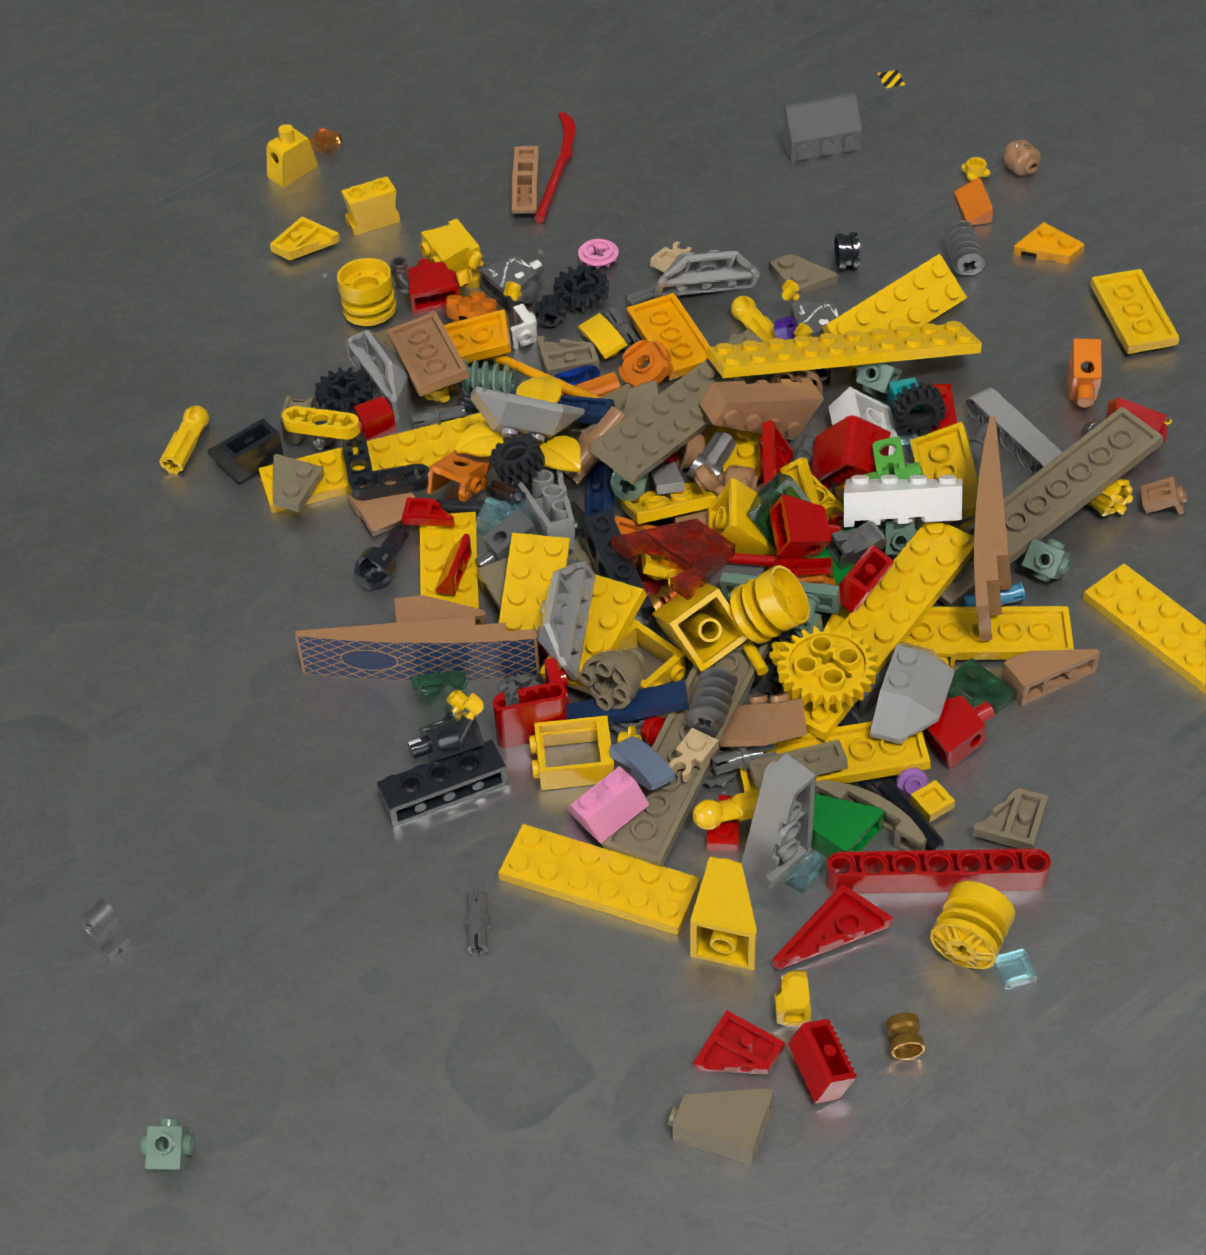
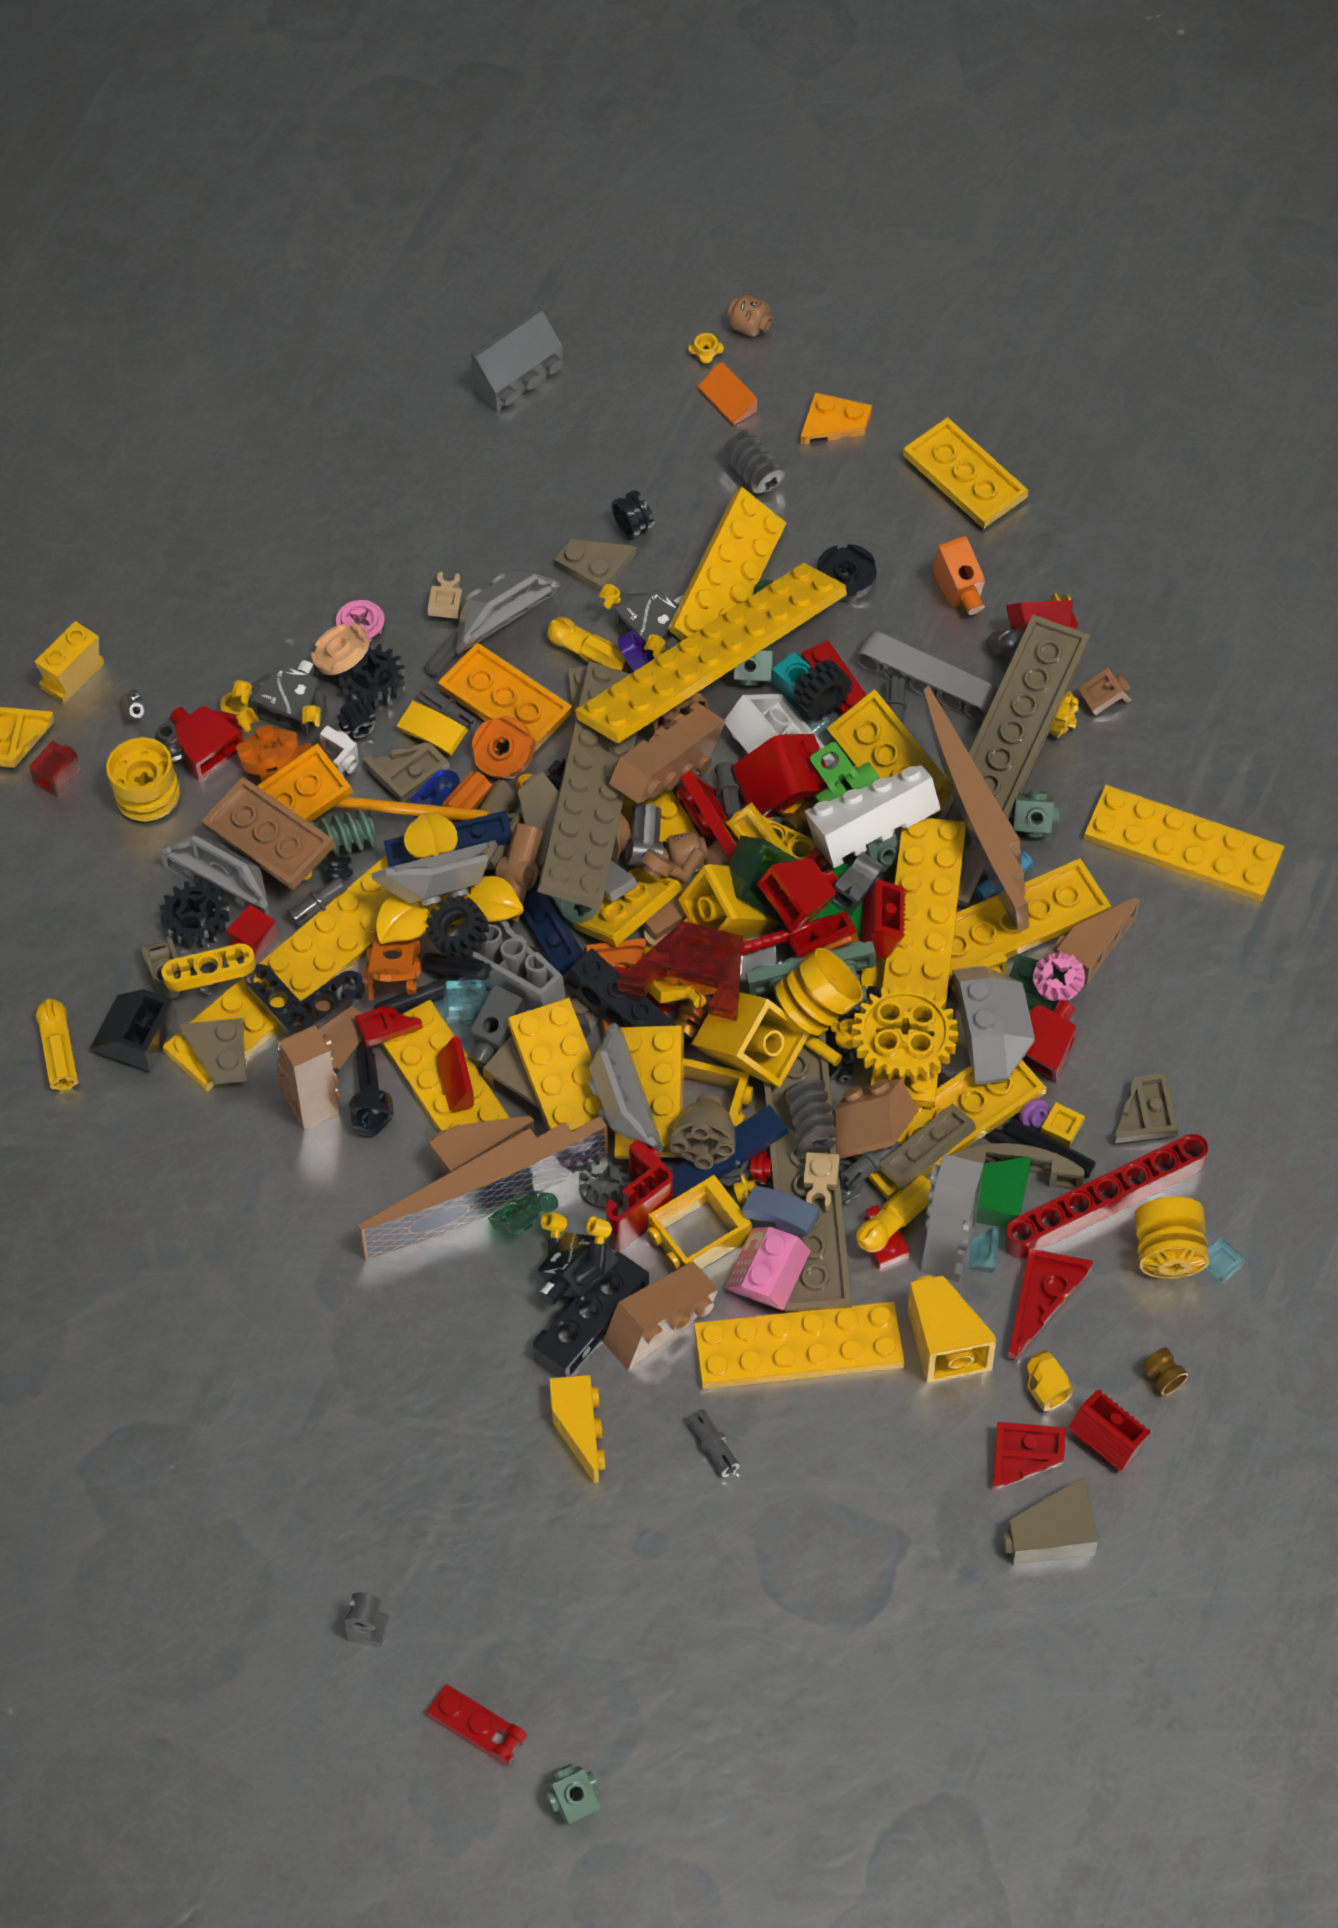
camera: 30 degrees left, 10 degrees up
yellow hips [420,218,480,272] -> none
medium nougat slope [512,146,539,214] -> none
red piece [534,112,576,224] -> none
sticker [877,70,905,89] -> none
none -> clear red brick [29,740,81,798]
none -> flat silver arm [120,689,144,720]
none -> medium nougat wedge [276,1025,341,1130]
none -> light nougat tile [311,623,370,675]
none -> red plate [426,1683,528,1765]
none -> yellow slope [550,1375,605,1483]
none -> medium nougat wedge [603,1261,719,1370]
none -> black plate [817,544,877,604]
none -> bright pink gear [1033,951,1085,1001]

